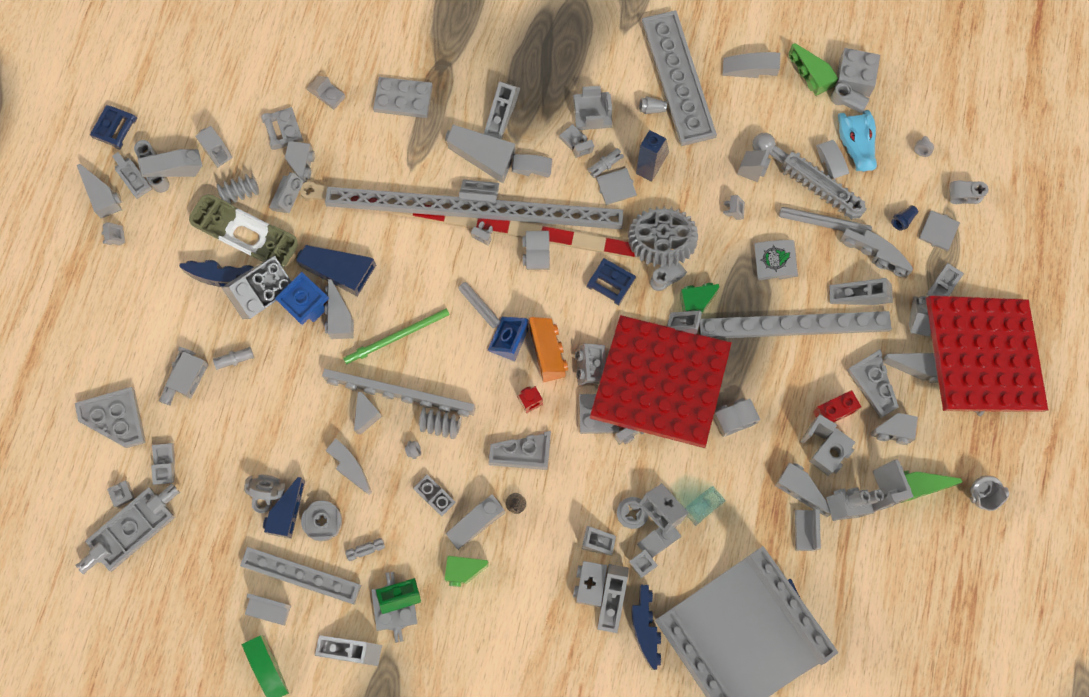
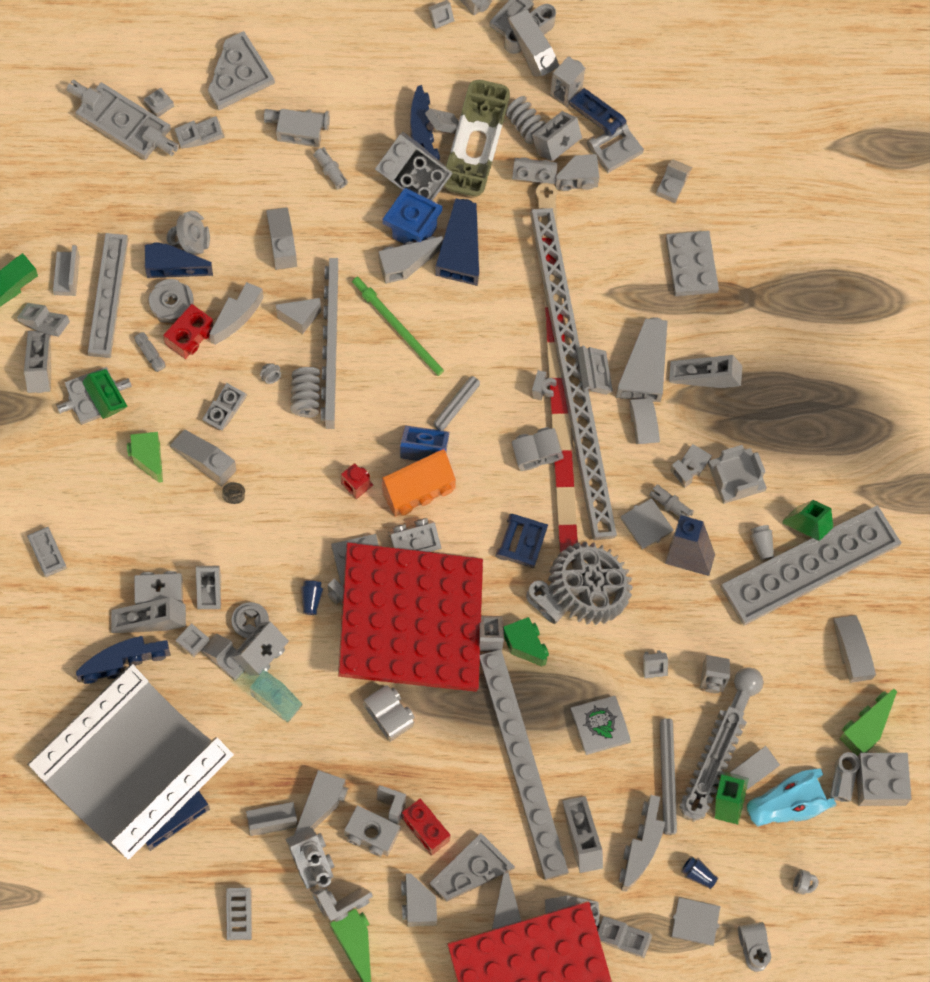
camera: 70 degrees right, 5 degrees down
light grey wing [489,431,551,470] -> none
none -> light grey slope [17,303,70,337]
none -> light grey plate [27,527,67,578]
none -> red brick [163,304,214,360]
none -> light grey slope [226,888,252,941]
none -> light grey slope [266,207,297,270]
none -> dark blue cone [300,581,323,615]
none -> light grey plate [425,109,459,134]
none -> light grey brick [532,111,582,161]
none -> dark blue plate [569,88,627,137]
none -> green slope [715,772,749,825]
none -> green slope [783,500,833,541]

